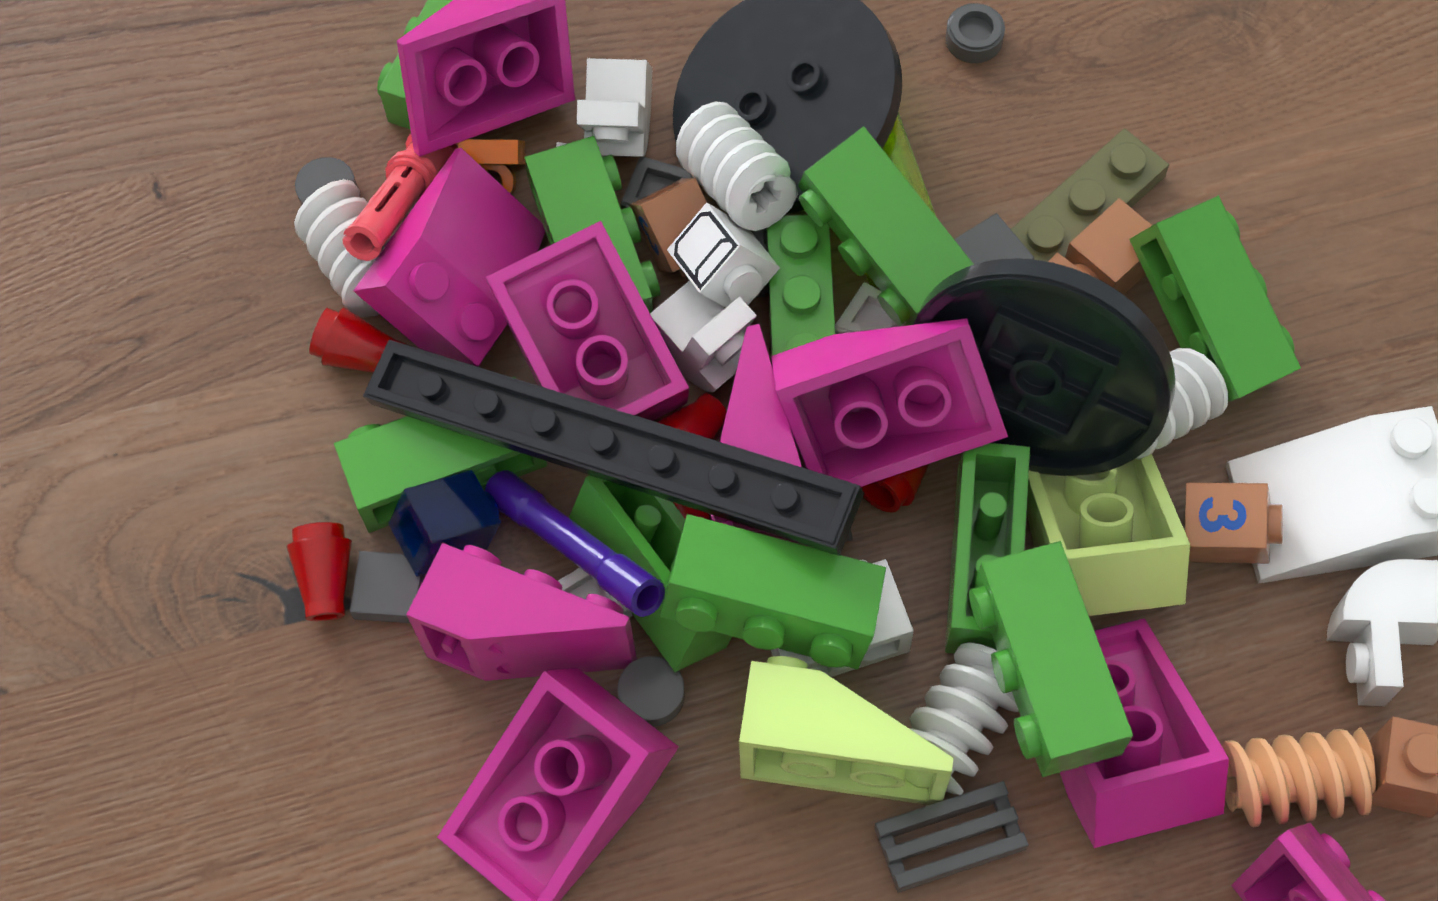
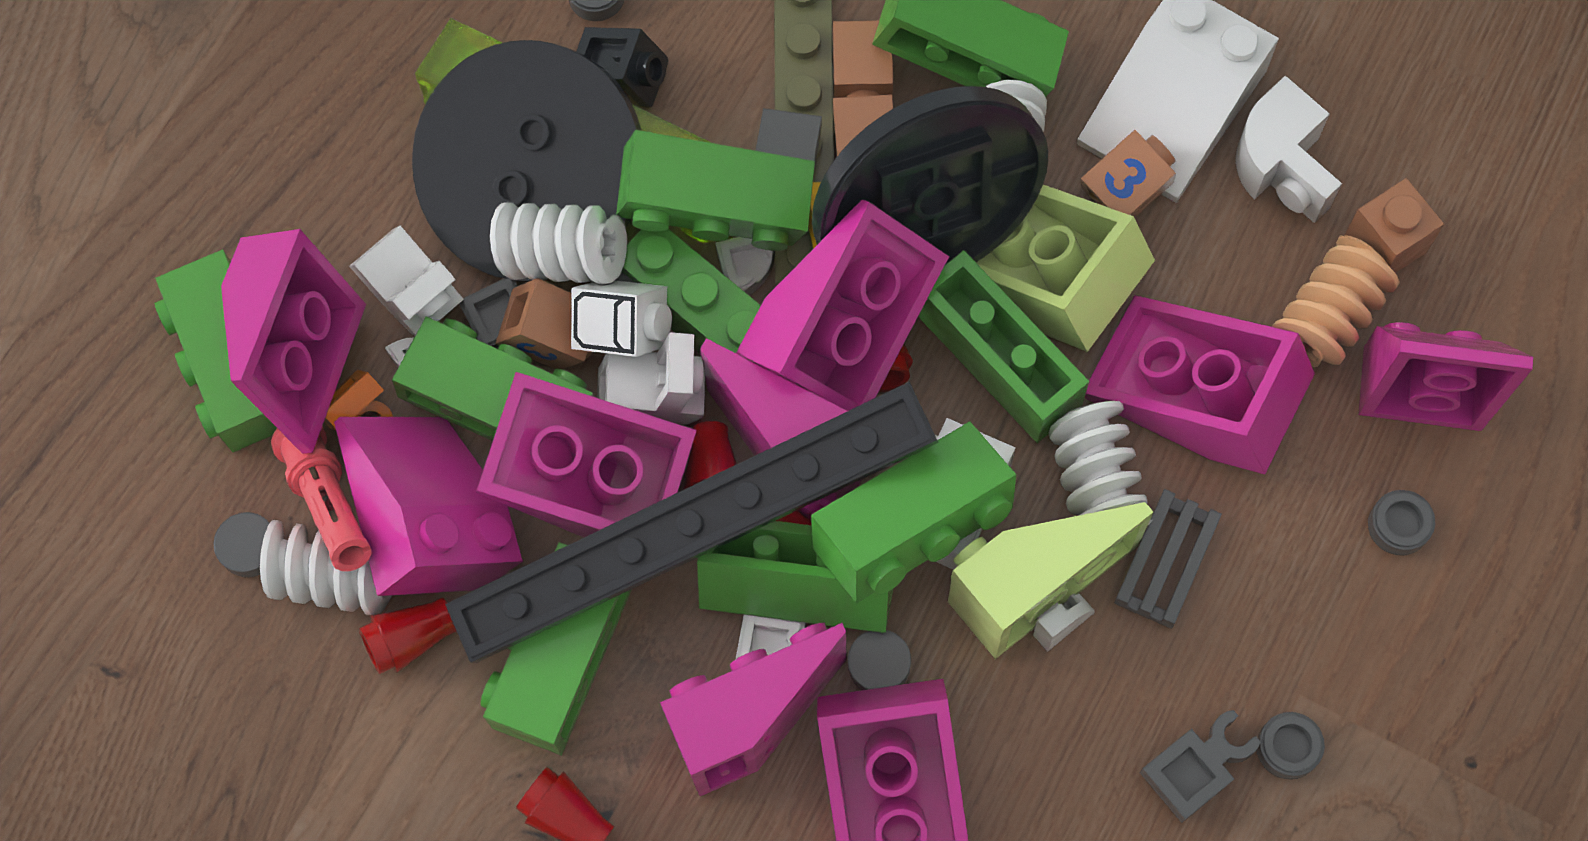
camera: 45 degrees left, 5 degrees up
dark grey tile [350,551,427,623] -> none
clear blue brick [388,470,501,577] -> none
dark purple piece [485,470,665,617] -> none
bright green brick [969,541,1133,777] -> none
none -> black bracket [576,27,668,107]
none -> white tile [1033,594,1095,652]

